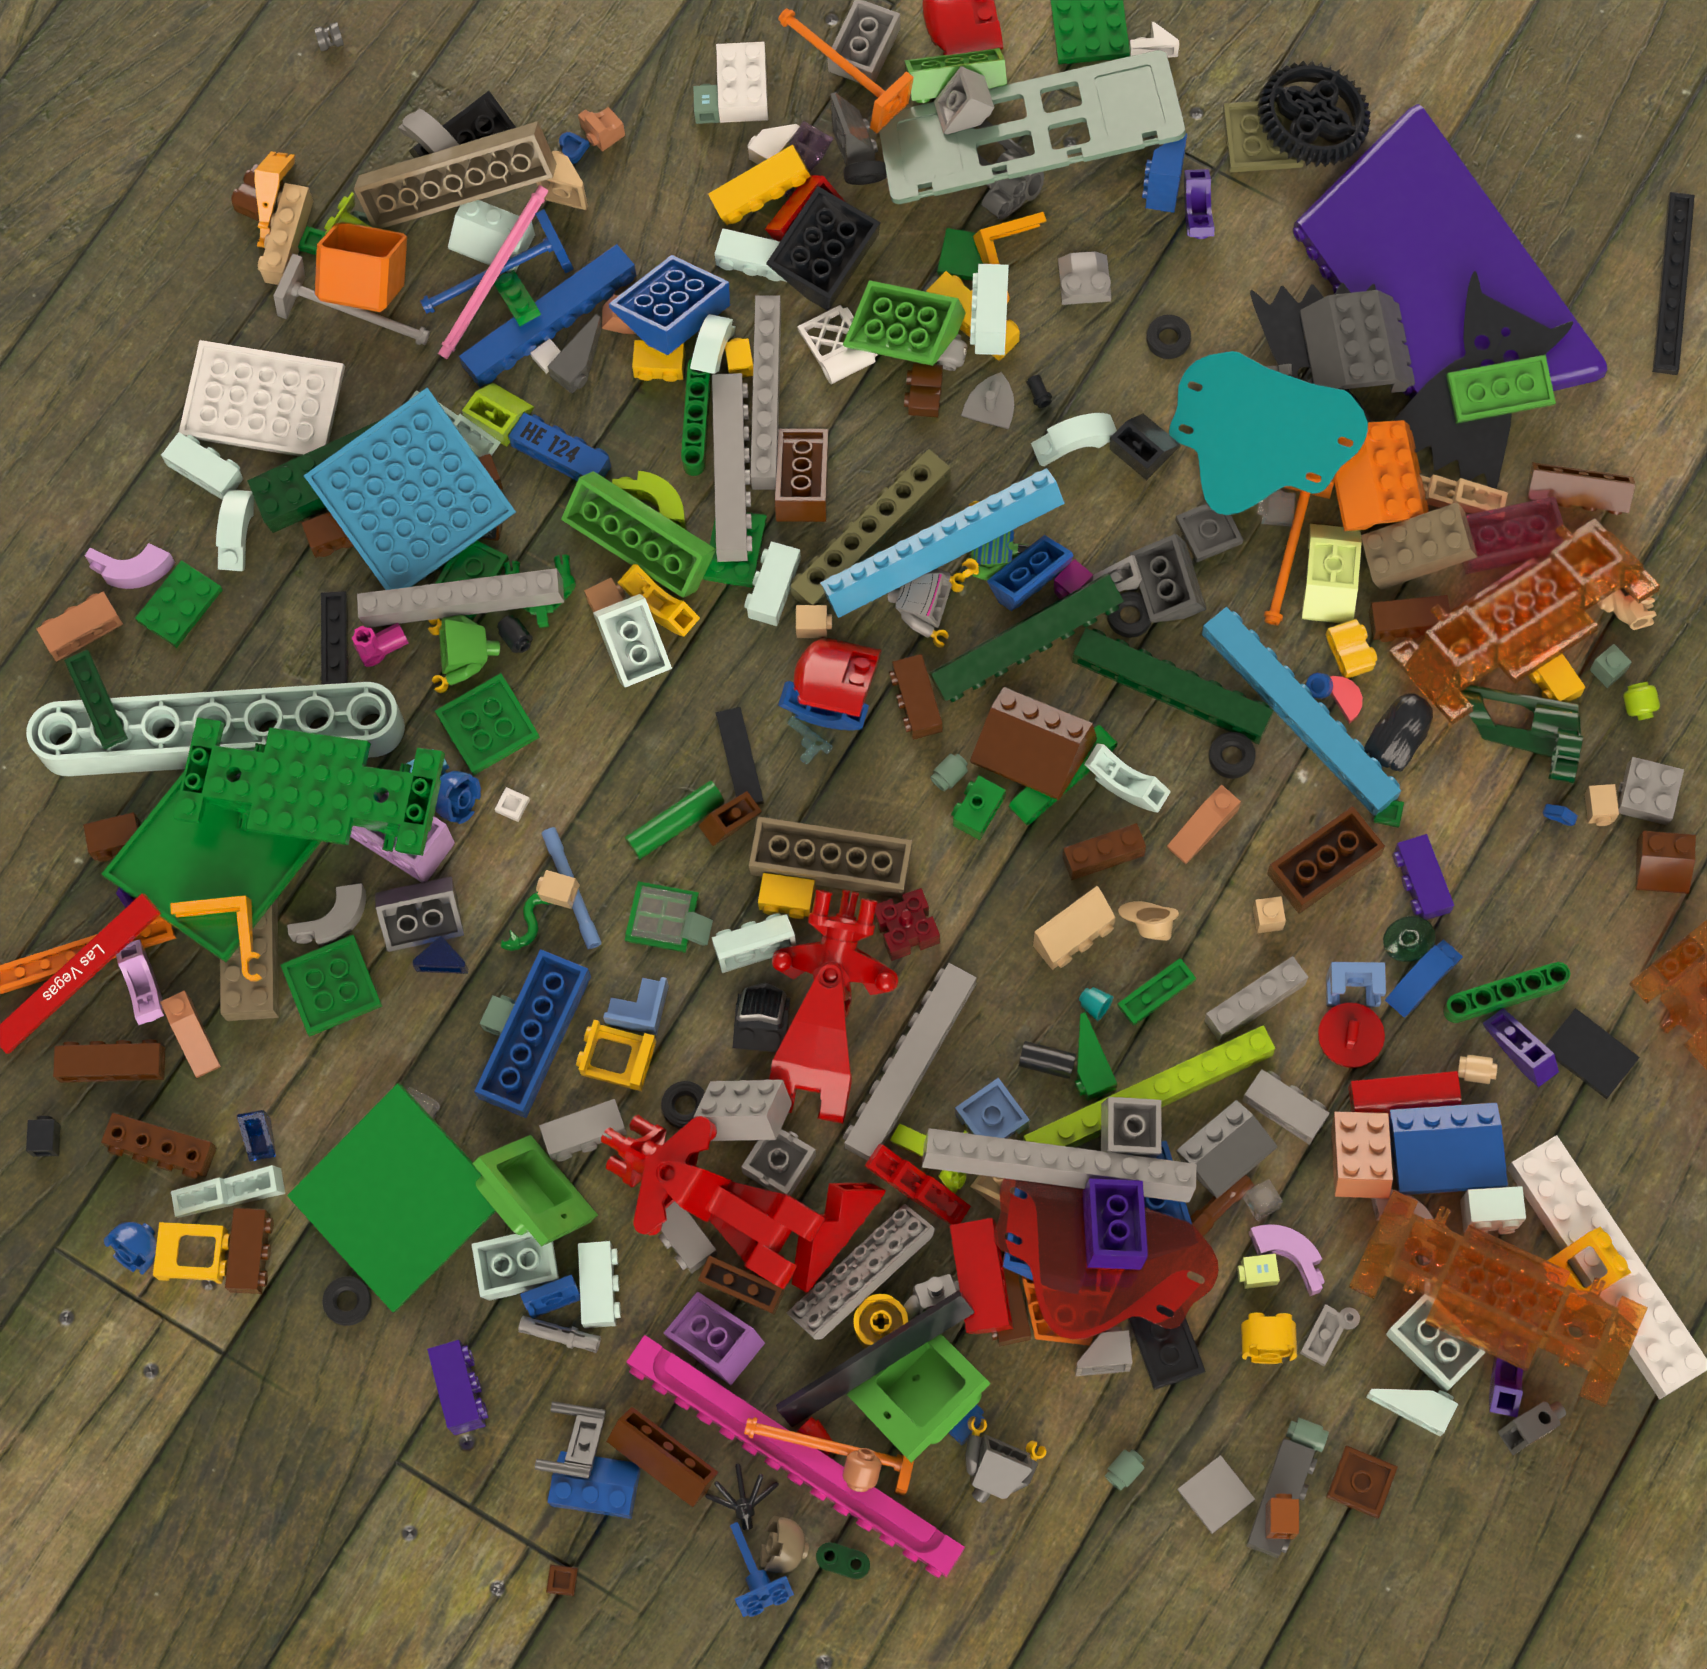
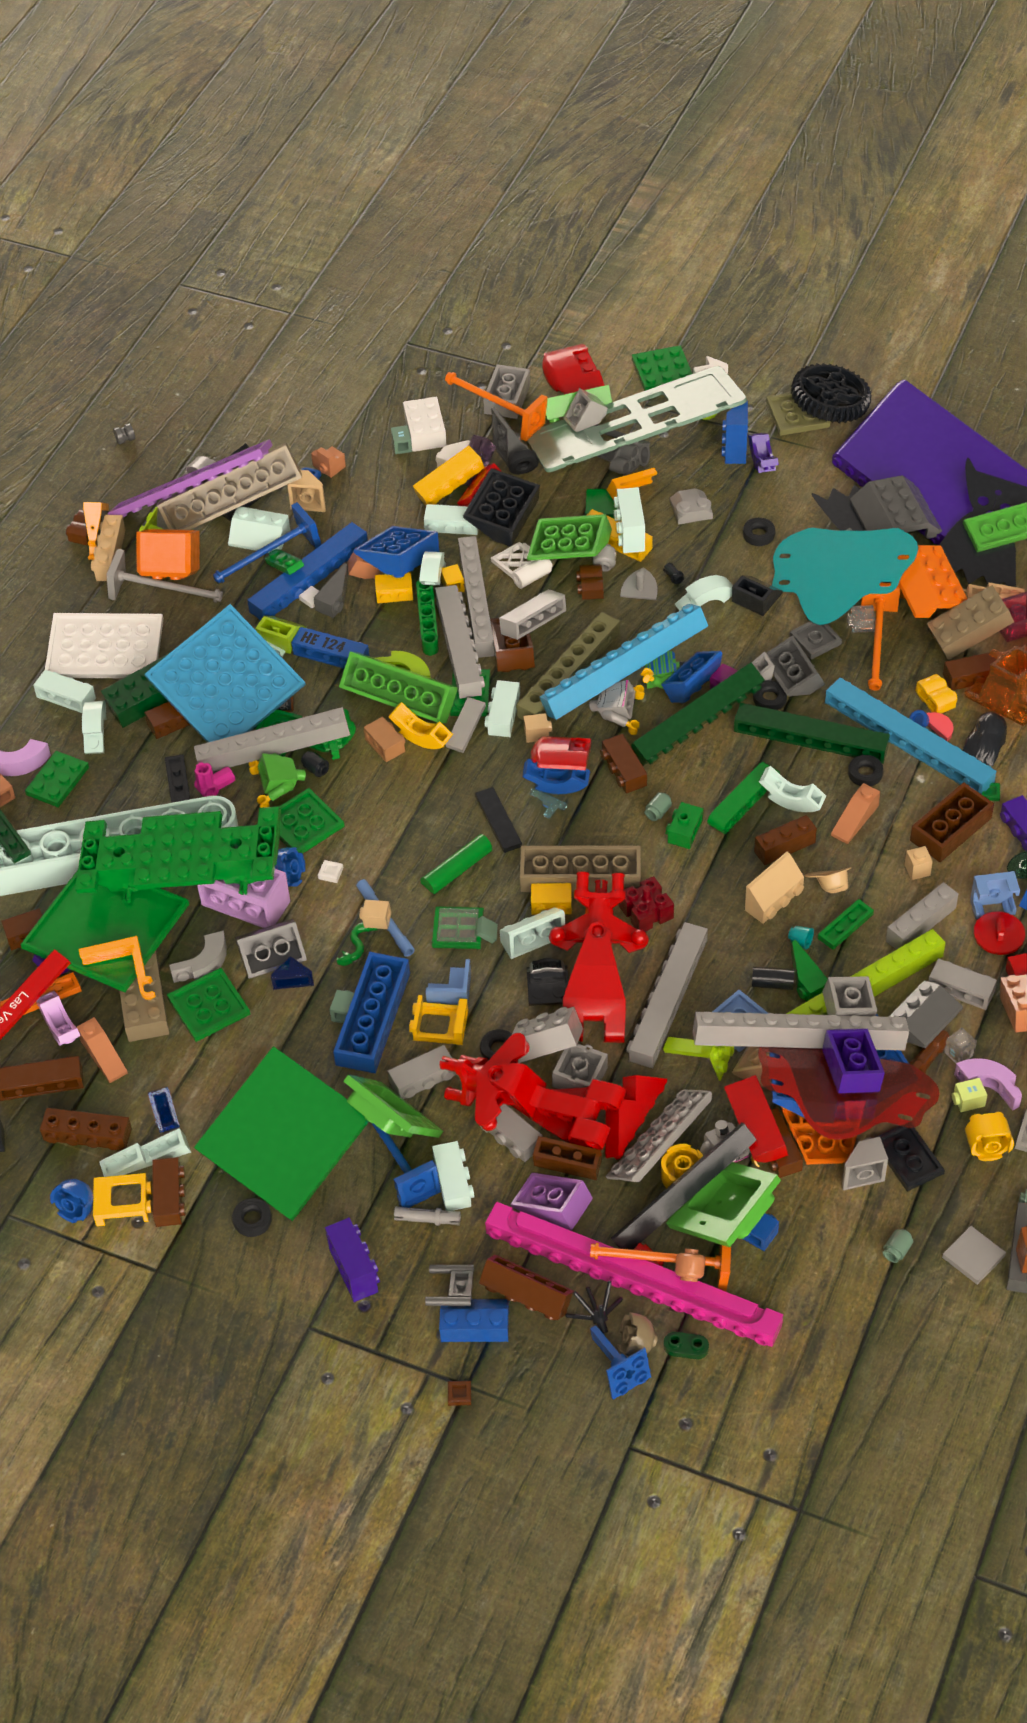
camera: 10 degrees left, 20 degrees down
green tile [298,226,326,255] -> none
bright pink piece [438,185,548,359] -> none
light aqua slope [472,1232,559,1301] -> none
light aqua brick [593,594,672,687] -> none
reddish brown slope [698,791,762,846] -> none
red slope [865,1144,971,1225] -> none
torso [965,1416,1046,1503] -> none
reddish brown slope [970,687,1097,800] -> none
yellowish green slope [1302,524,1362,623] -> none
none -> medium lavender plate [108,439,273,517]
none -> light grey tile [445,697,486,753]
none -> light grey brick [499,589,566,640]

